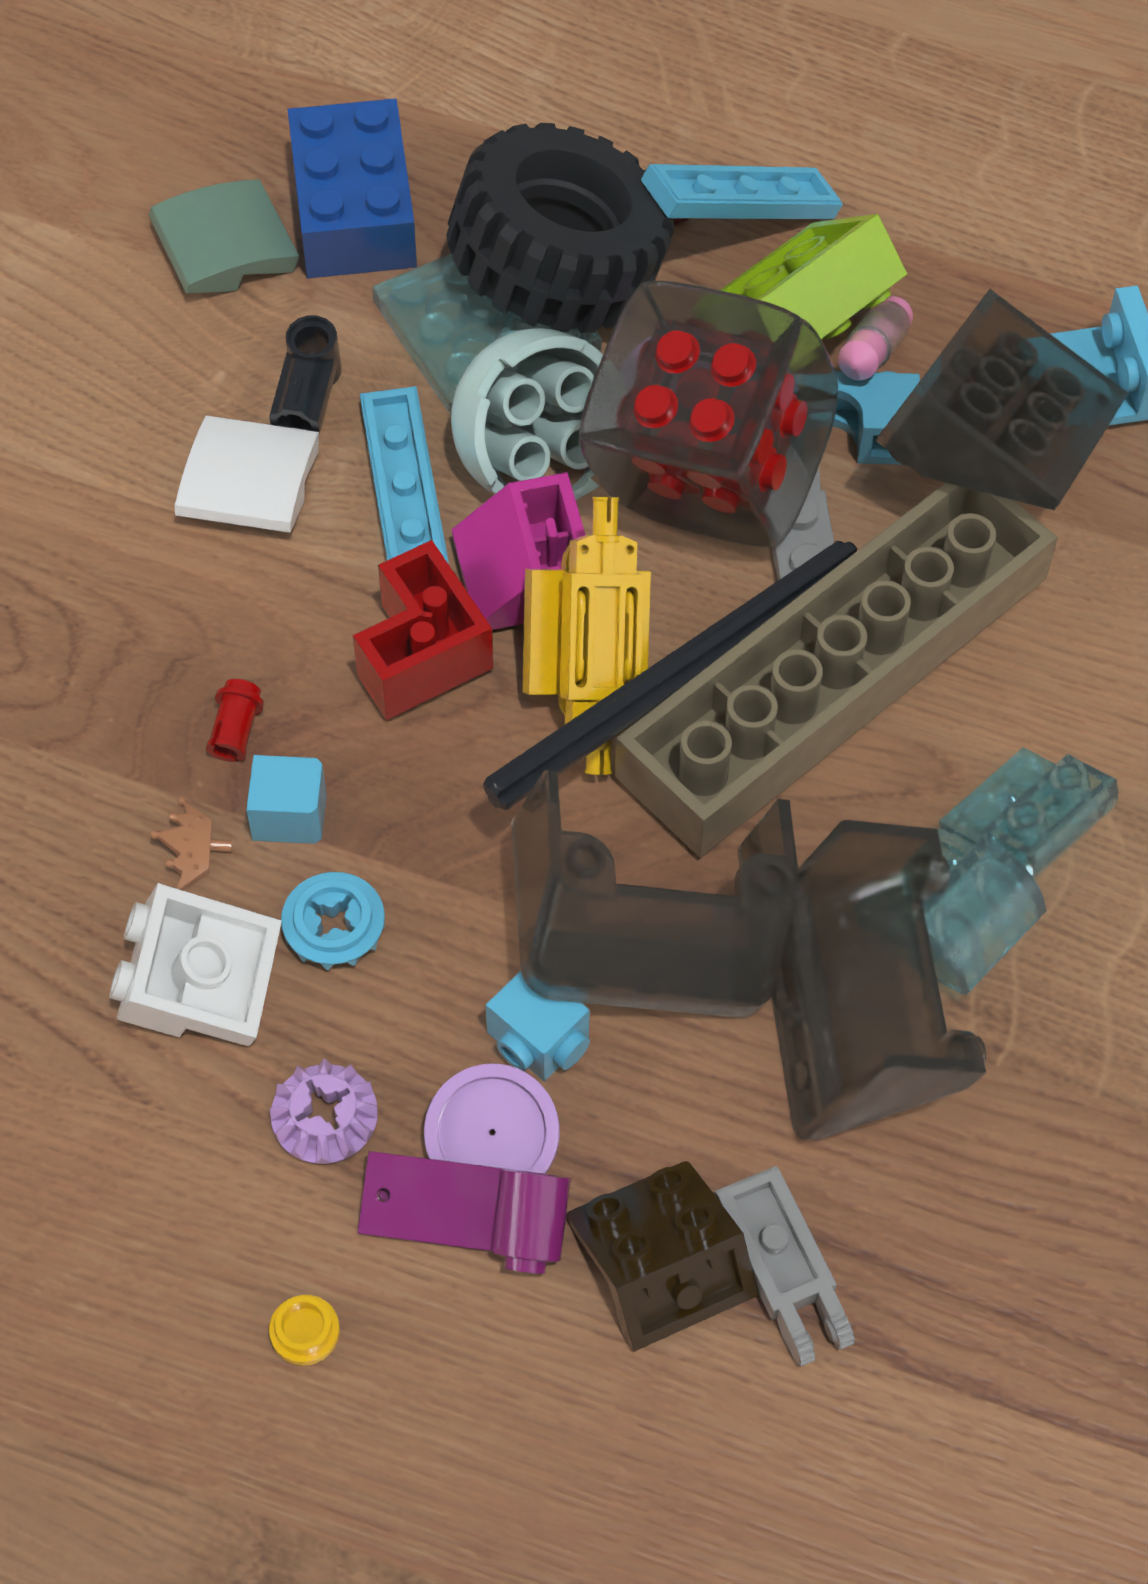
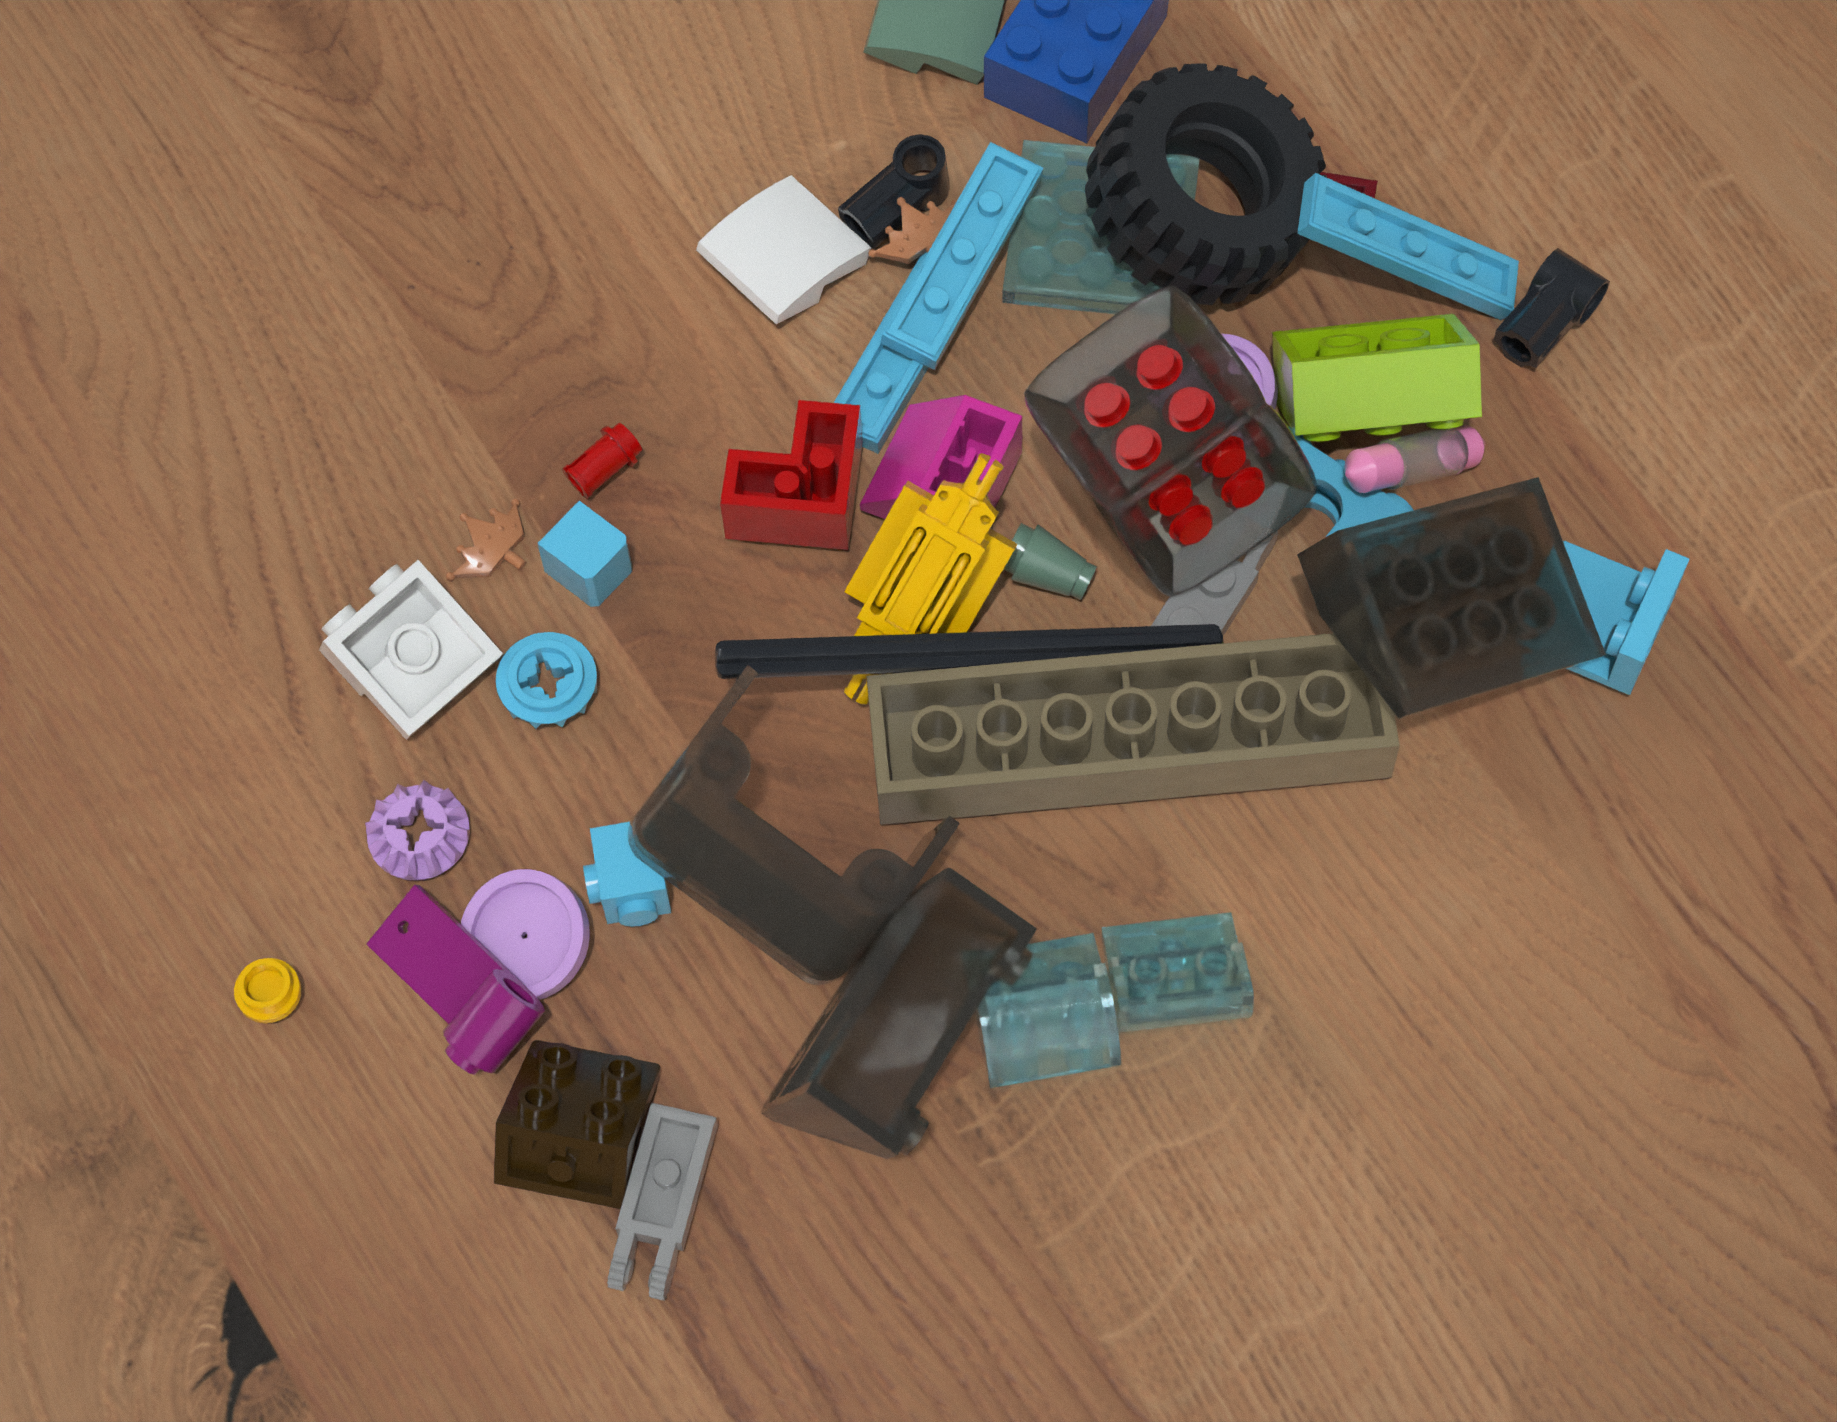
camera: 40 degrees right, 5 degrees up
light aqua cylinder [451,328,628,500] -> none
none -> nougat piece [868,197,957,264]
none -> medium azure tile [881,142,1044,370]
none -> sand green cone [1003,523,1097,600]
none -> black piece [1494,248,1610,368]

